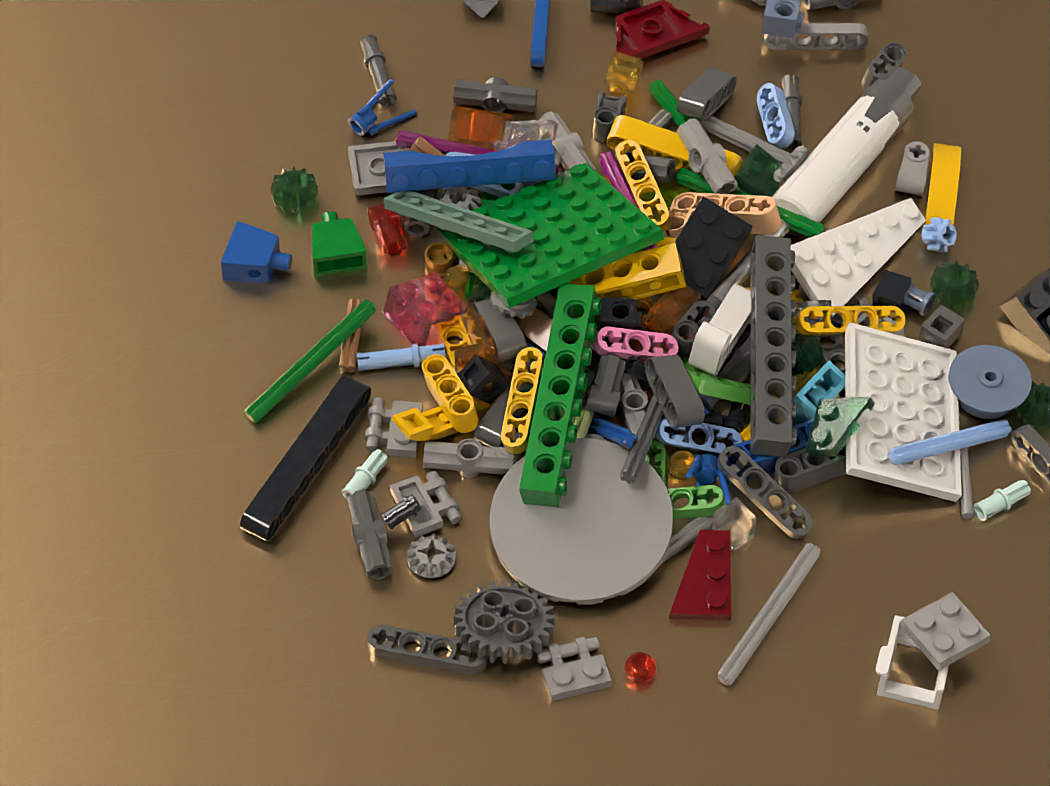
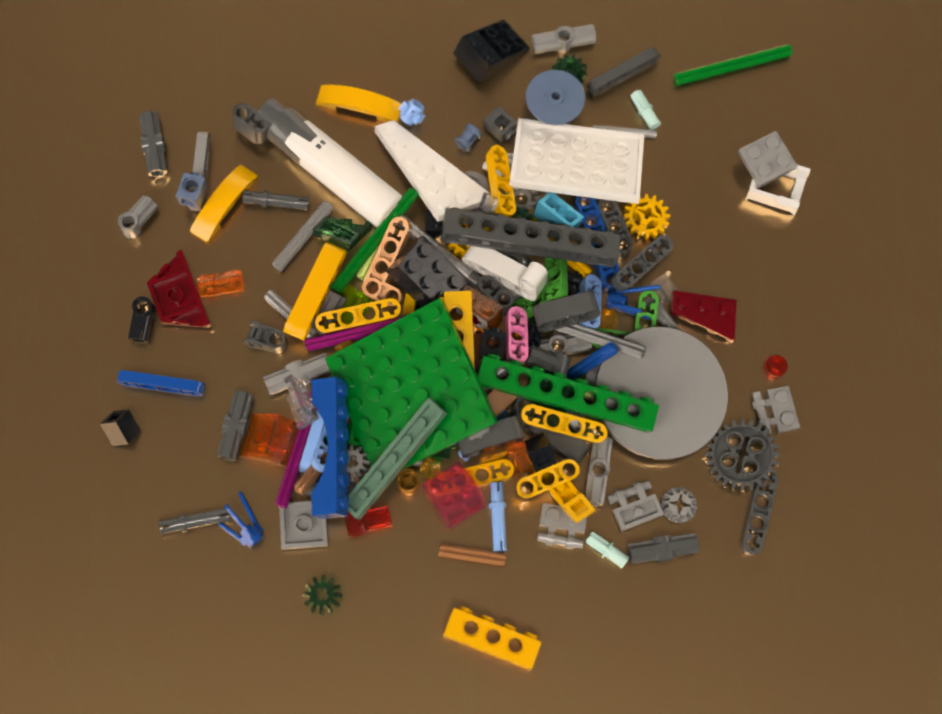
camera: 90 degrees left, 20 degrees up
blue torso [221,221,292,283] -> none
black beam [240,375,372,542] -> none
green axle [245,299,377,423] -> none
green torso [312,211,367,277] -> none
black pin [381,494,422,530] -> none
clear yellow brick [604,51,644,95] -> none
green axle [649,79,693,127] -> none
dark grey beam [677,67,737,122] -> none
light grey piece [677,118,738,194] -> none
light grey axle [717,543,820,686] -> none
light blue beam [756,83,795,149] -> none
light grey gear [774,145,808,184] -> none
clear green wing [805,396,875,457] -> none
black panel [872,270,912,320] -> none
light blue axle [888,419,1012,465] -> none
light grey piece [895,141,930,196] -> none
clear green gear [929,260,979,309] -> none
none -> yellow slope [190,164,258,243]
none -> clear orange hinge [196,269,244,297]
none -> yellow brick [444,606,542,670]
none -> yellow gear [623,194,670,241]

